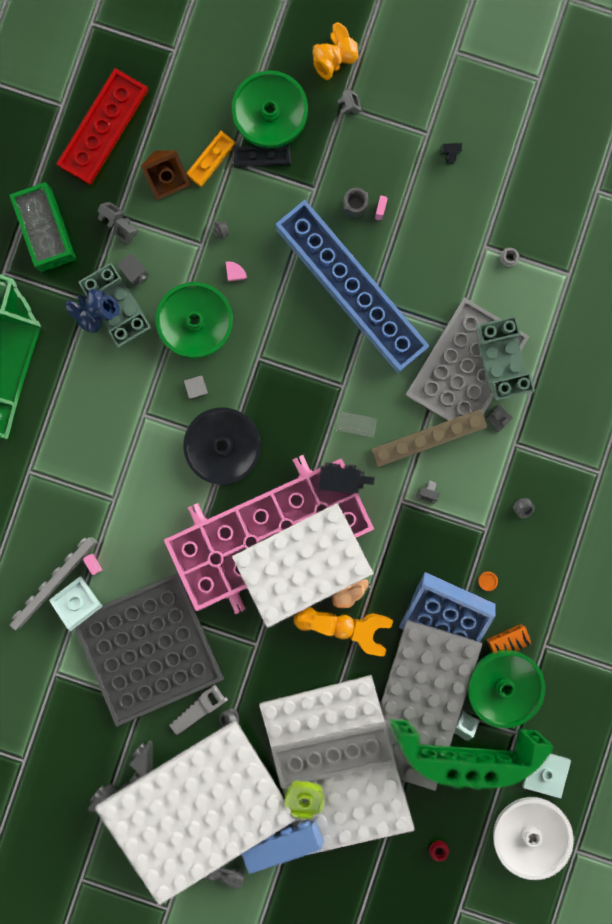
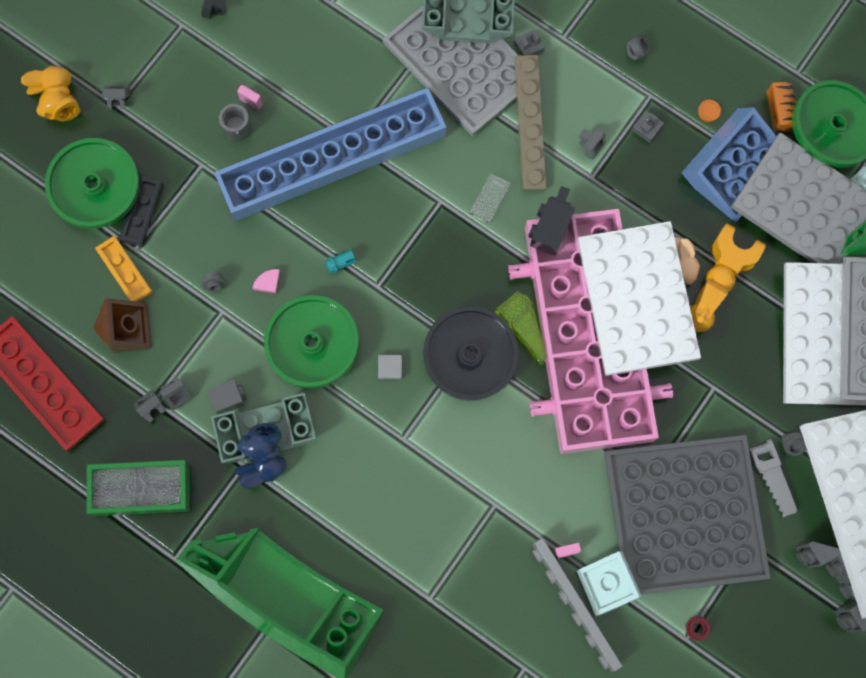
camera: 75 degrees left, 10 degrees down
none -> teal pin [325,249,356,274]
none -> clear neon green slope [495,291,547,366]
none -> dark grey tile [632,111,664,143]
none -> dark red plate [686,616,711,641]

